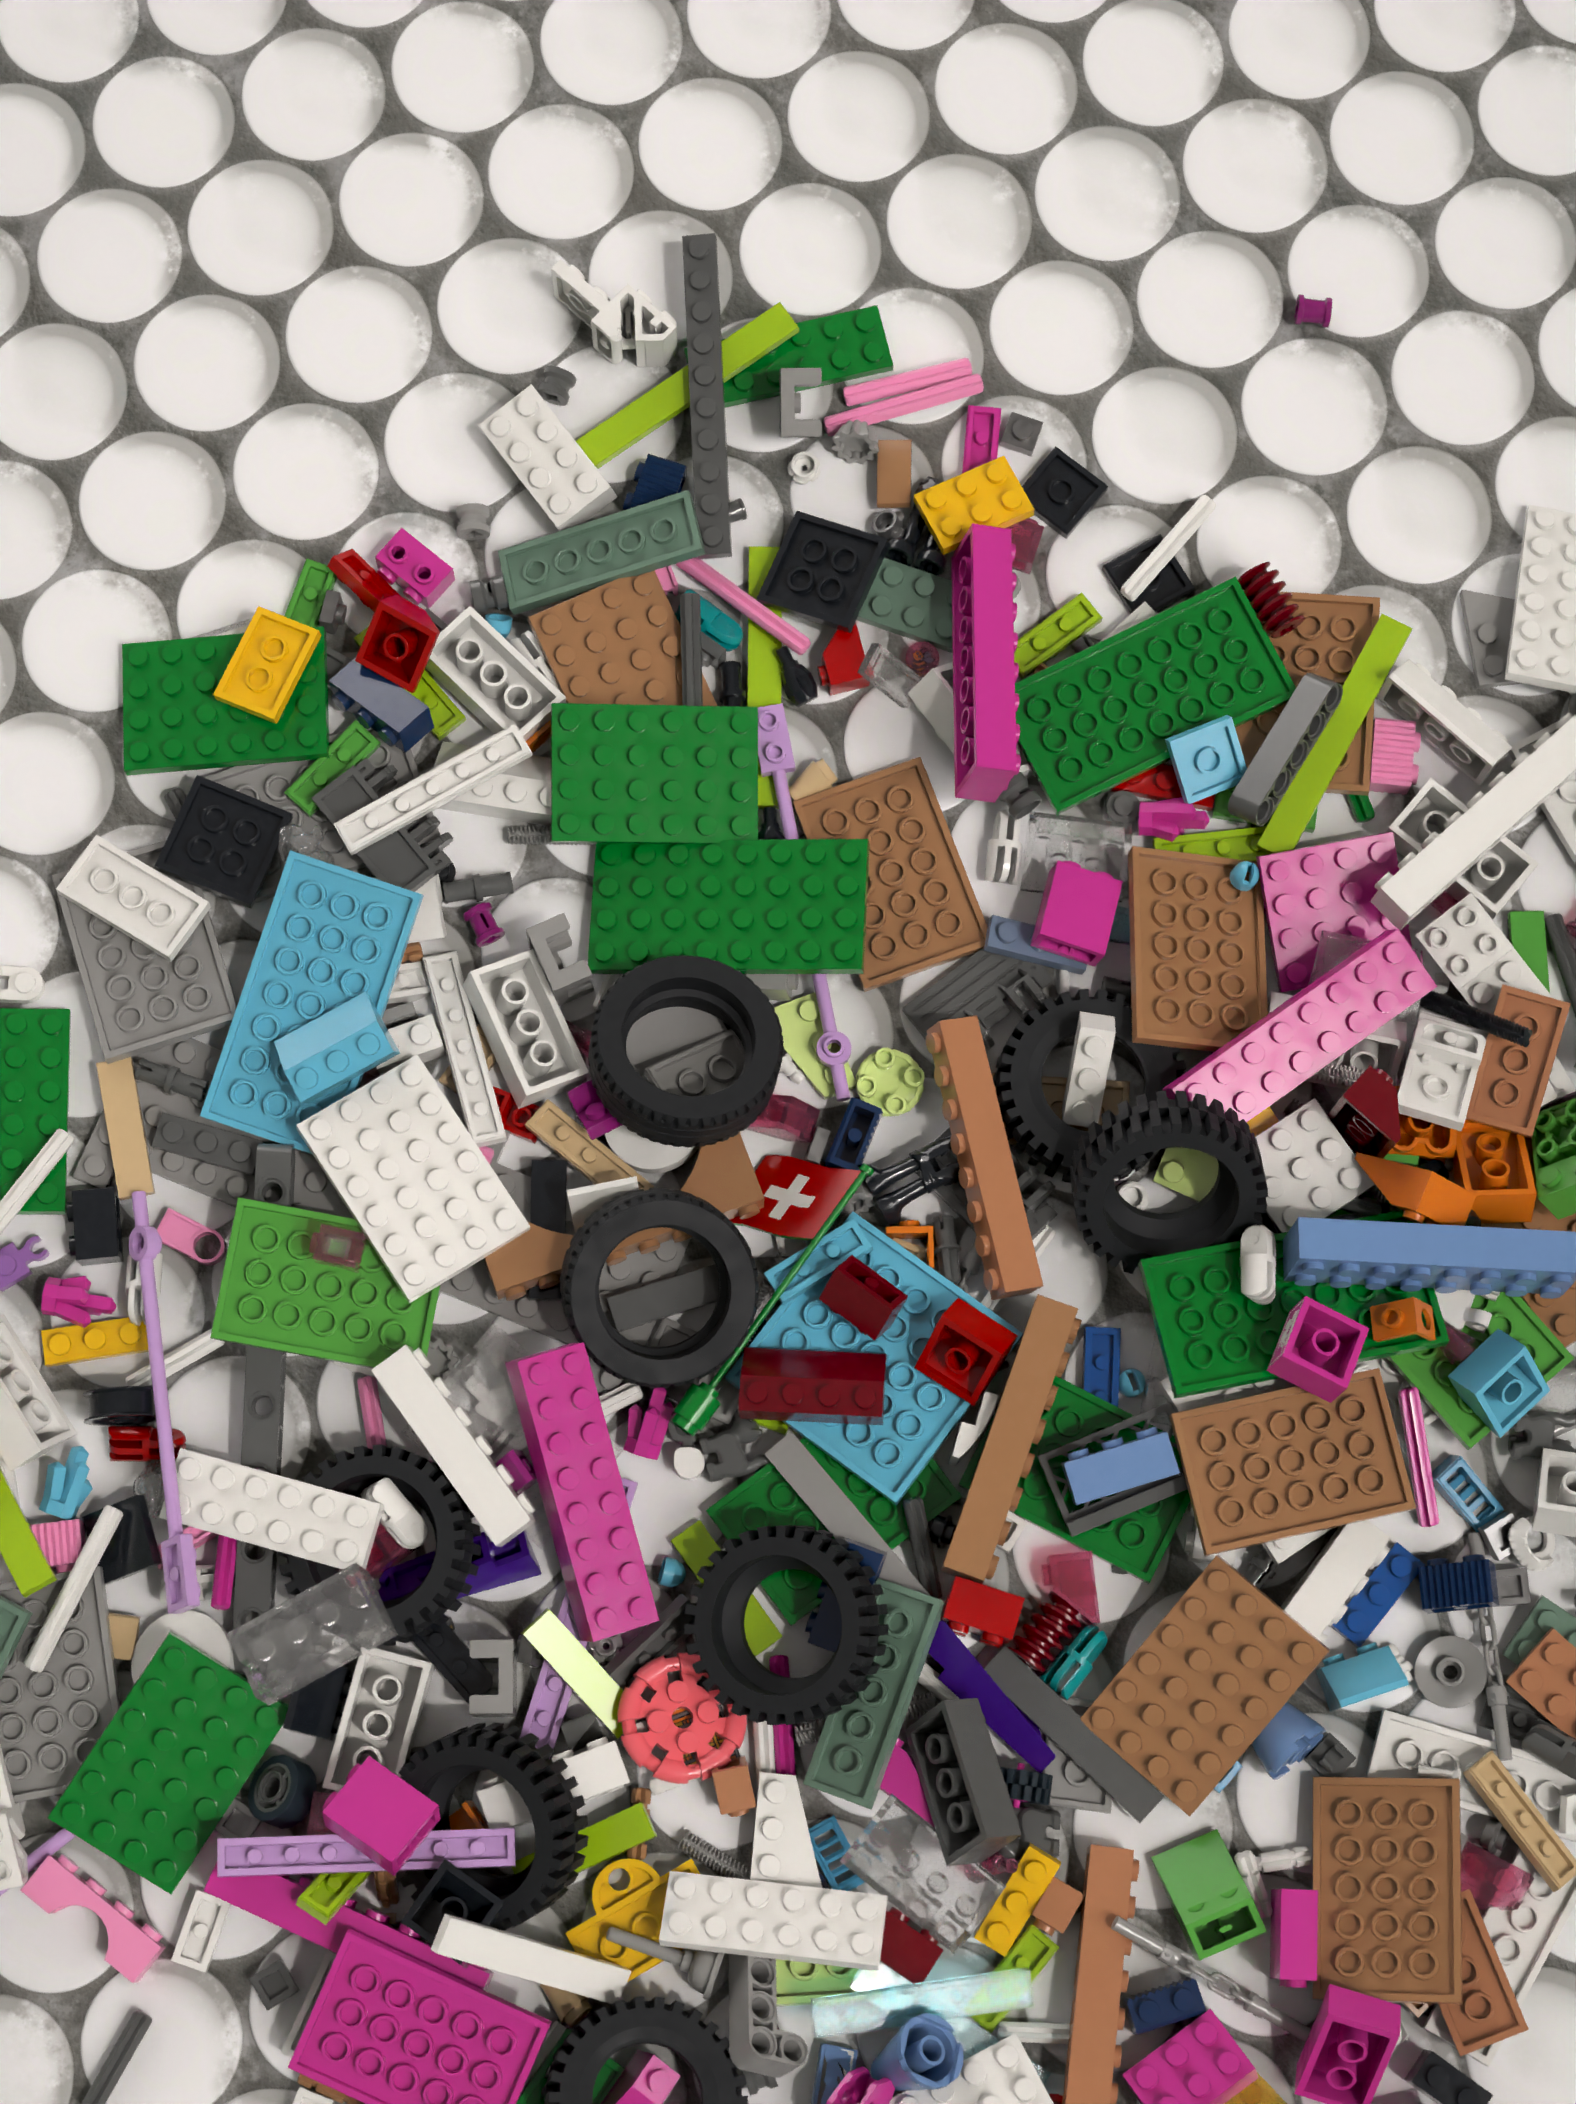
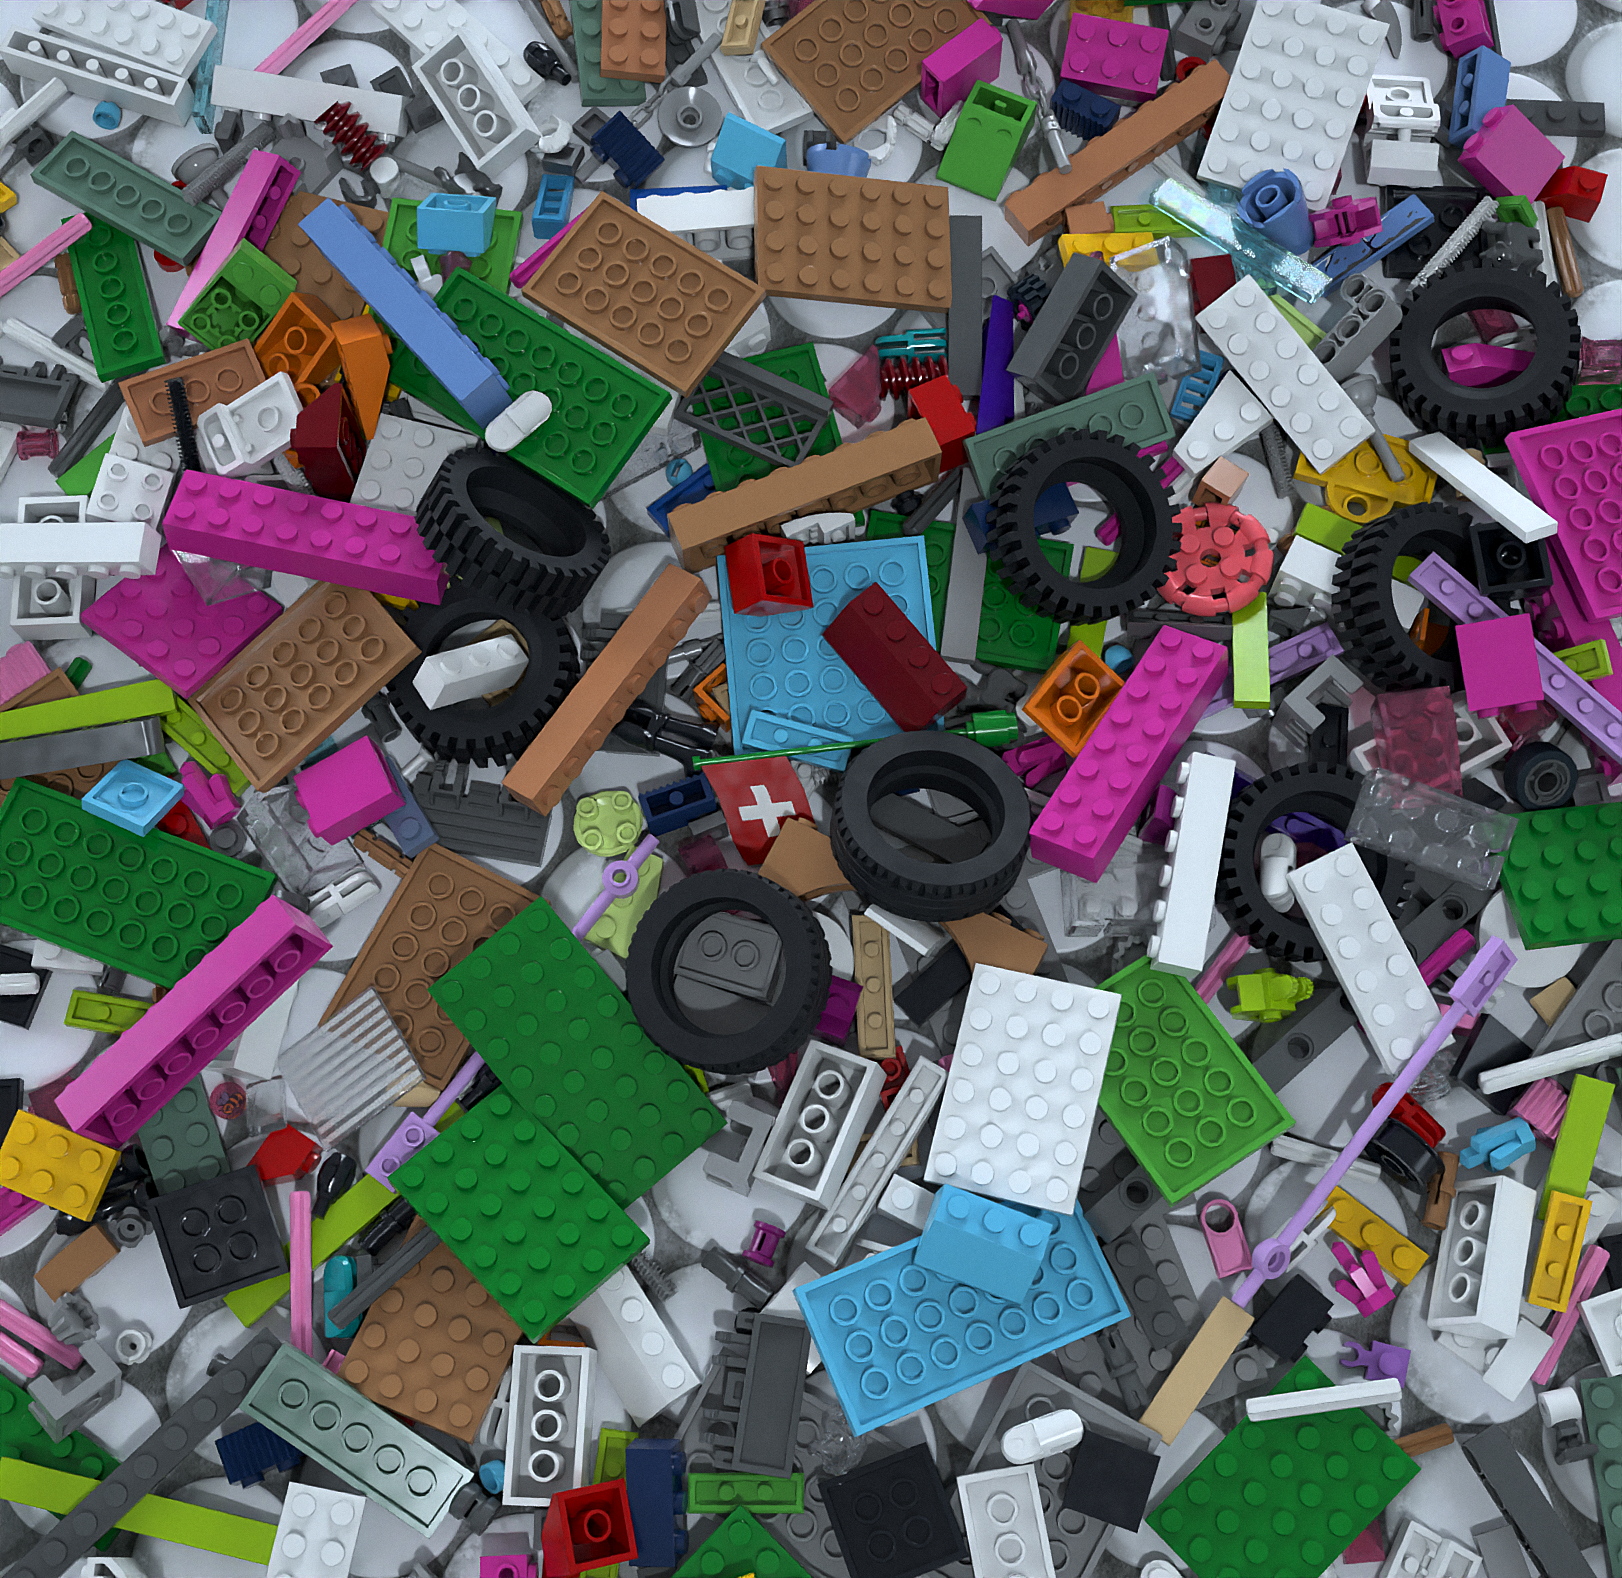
camera: 125 degrees left, 5 degrees down
window [309,1224,367,1273] -> none
white tile [334,724,533,856] -> none
light grey tile [382,1002,418,1029] -> none
dark red brick [819,1255,908,1340] -> none
medium blue brick [1061,1427,1180,1505] -> none
medium azure hinge [1230,861,1260,891] -> none
dark pink brick [1267,1296,1369,1403] -> none
orange bracket [1370,1297,1436,1342] -> none
none -> clear piece [277,986,427,1152]
none -> medium nougat axle [353,829,413,879]
none -> white piece [853,114,897,166]
none -> white arm [1001,1409,1084,1465]
none -> orange slope [1022,640,1126,758]
none -> black tile [1062,1429,1161,1533]
none -> lime hinge [1227,968,1314,1023]
none -> clear pink slope [1370,686,1463,810]
none -> medium nougat pin [1421,1151,1460,1230]

